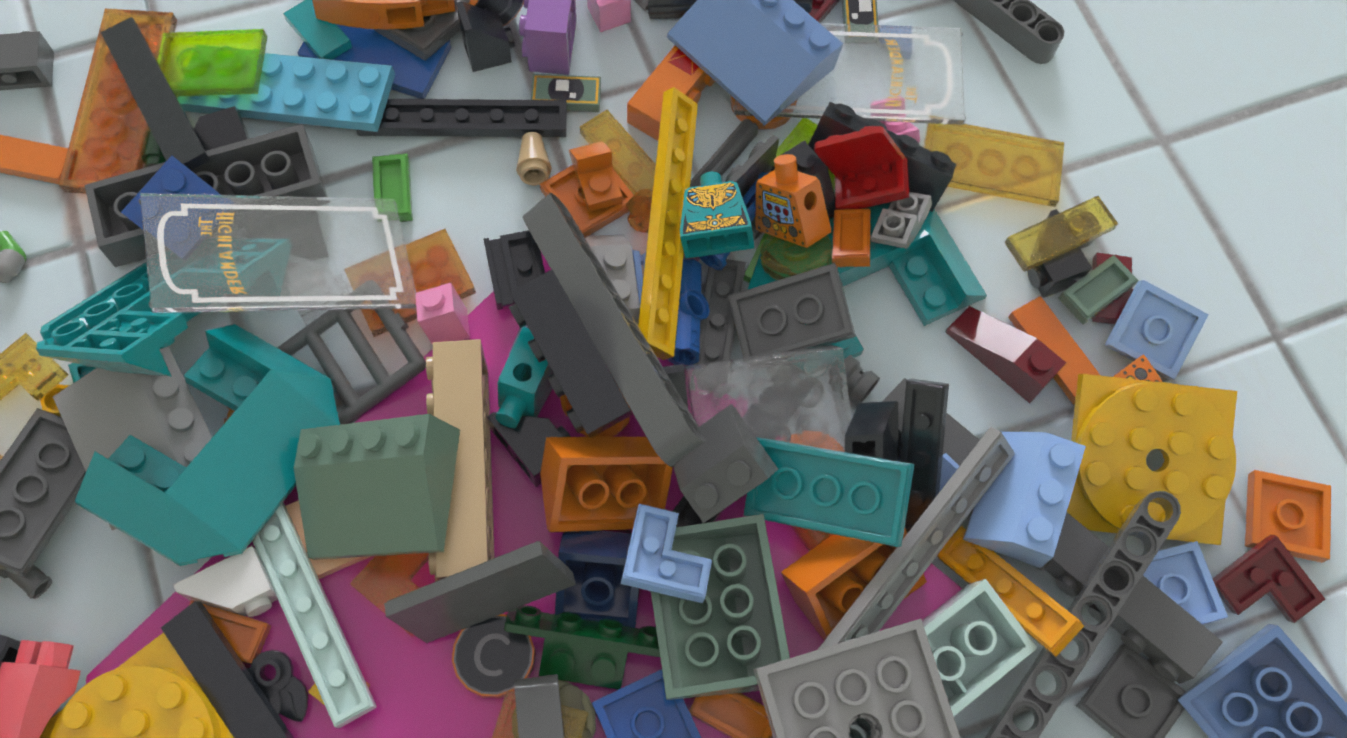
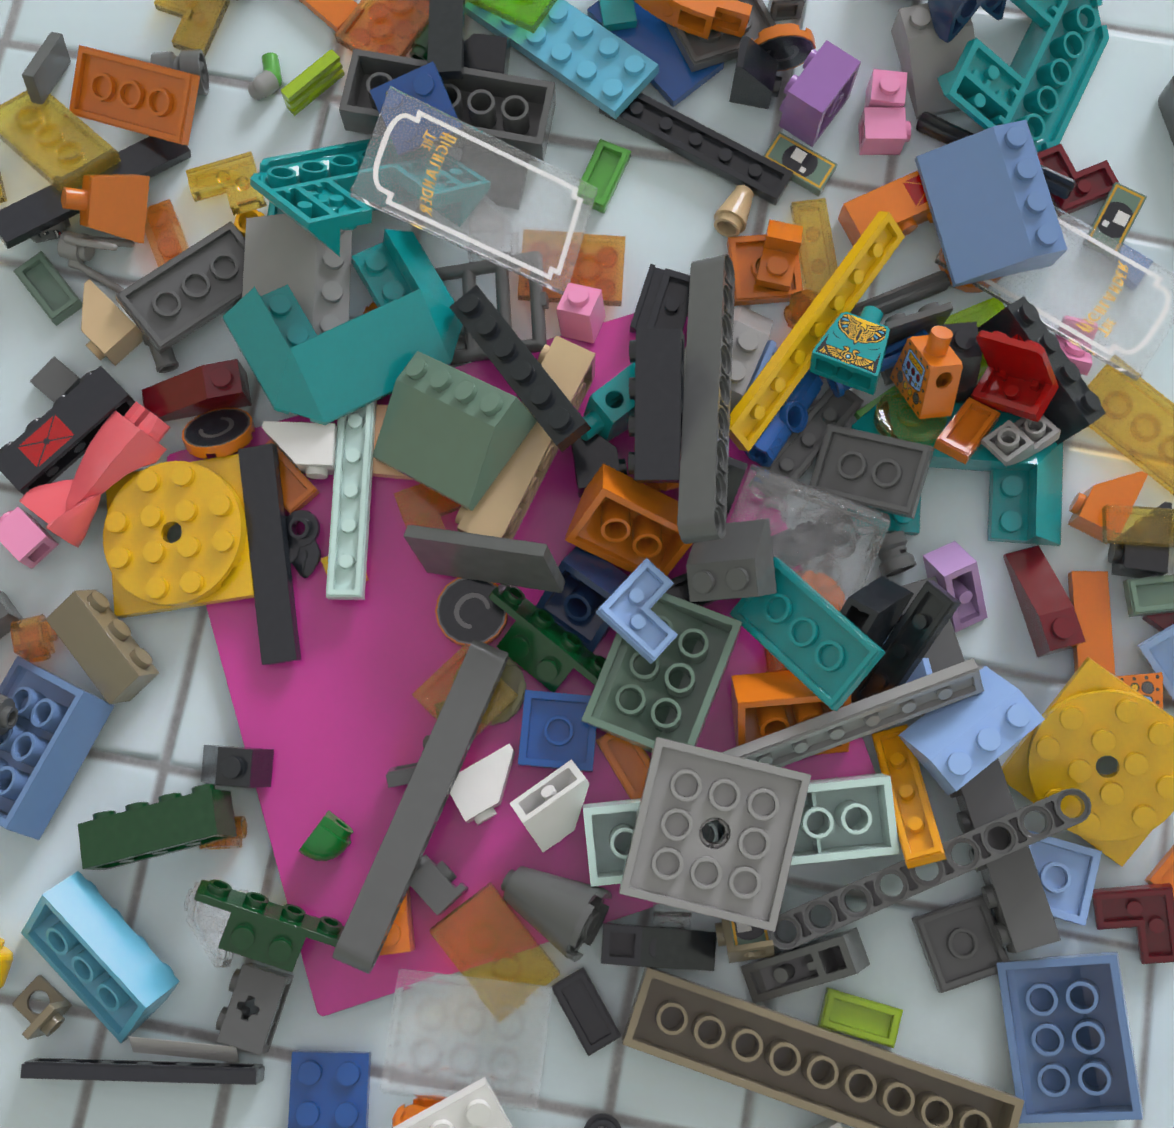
camera: 35 degrees right, 10 degrees up
none -> dark red slope [141,359,252,422]
none -> tile [182,408,255,459]
none -> lime tile [281,49,345,116]
none -> black plate [449,285,592,452]
none -> bright pink brick [858,107,911,155]
none -> lavender slope [923,541,988,632]
none -> orange slope [1068,471,1148,544]

